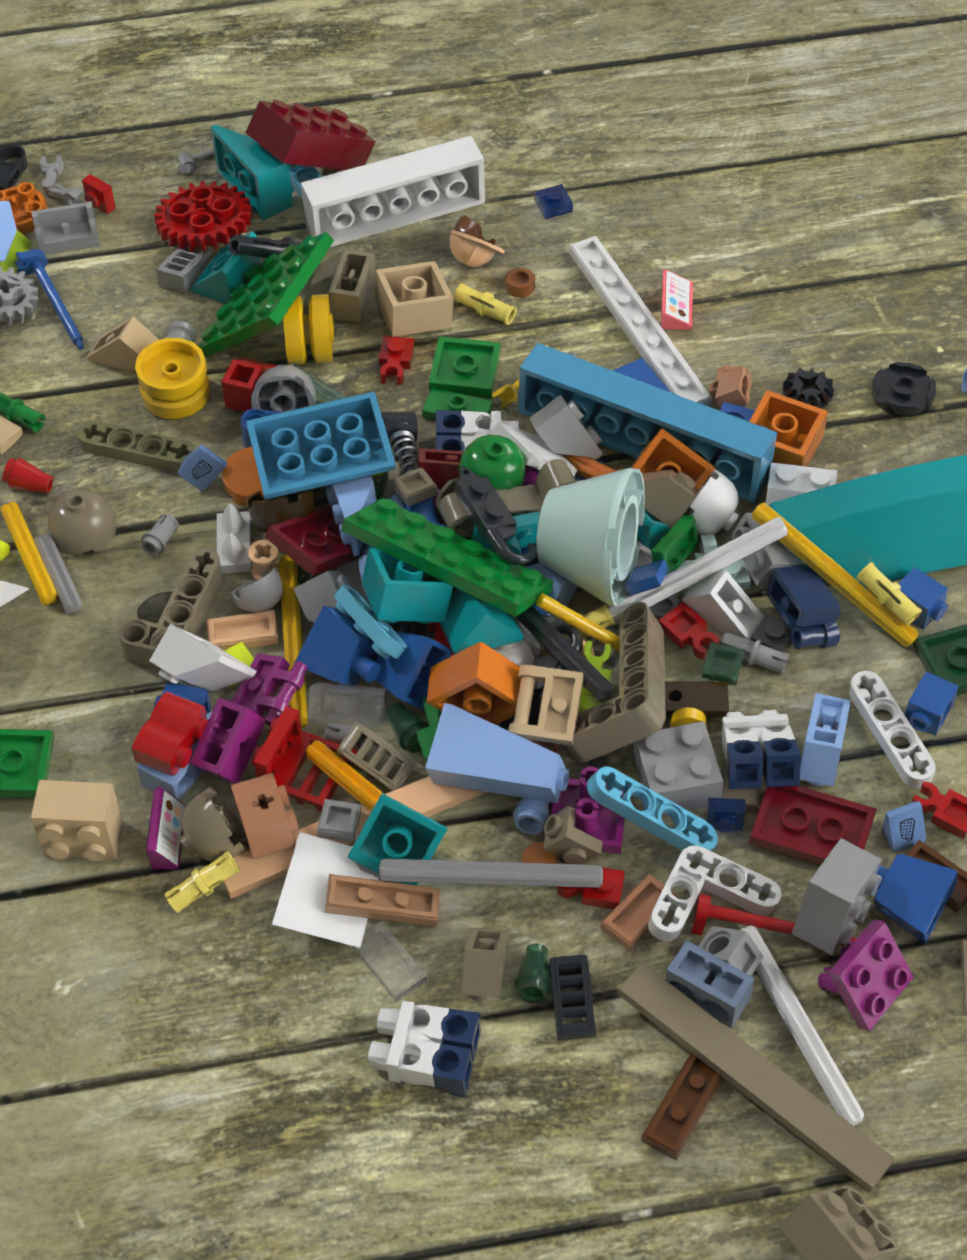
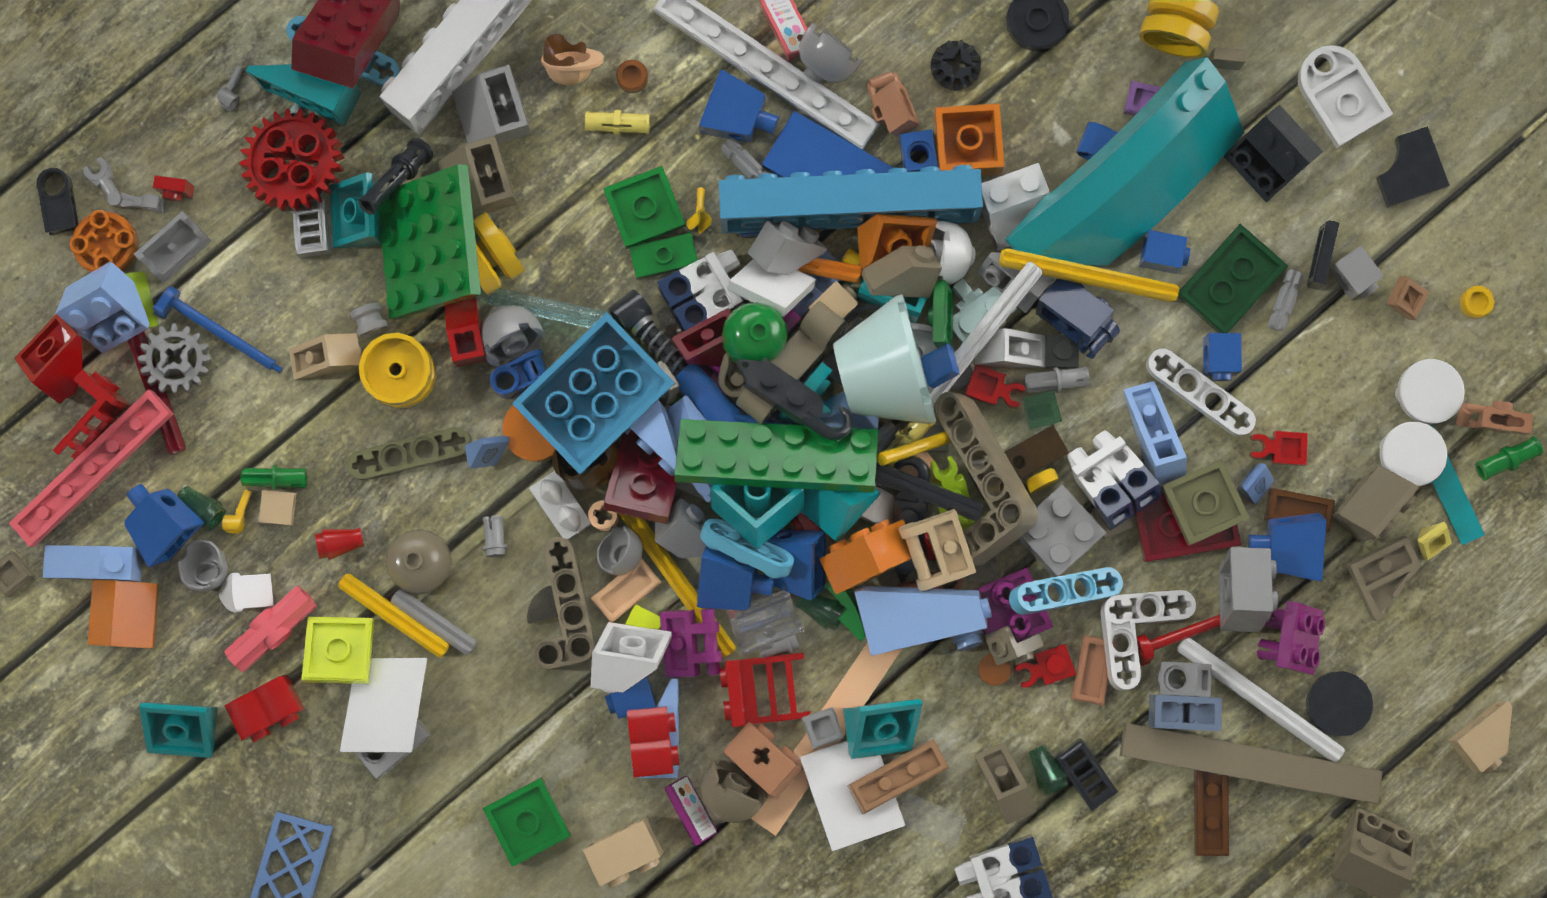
camera: 30 degrees left, 30 degrees up
light yellow pin [165,851,240,913] -> none
magenta brick [190,697,266,784] -> none
light orange axle [306,740,384,811] -> none
dark tan slope [336,721,416,791] -> none
tan brick [375,261,453,337] -> none
red plate [379,335,415,385] -> none
light grey axle [379,859,603,888] -> none
dark tan tile [392,467,438,507] -> none
clear blue plate [706,797,746,832] -> none
light yellow pin [856,562,922,626] -> none
none -> light grey slope [452,65,532,144]
none -> blue torso [699,69,779,142]
none -> light grey cylinder [799,22,864,83]
none -> olive plate [1160,459,1250,546]
none -> black tile [1306,671,1373,736]

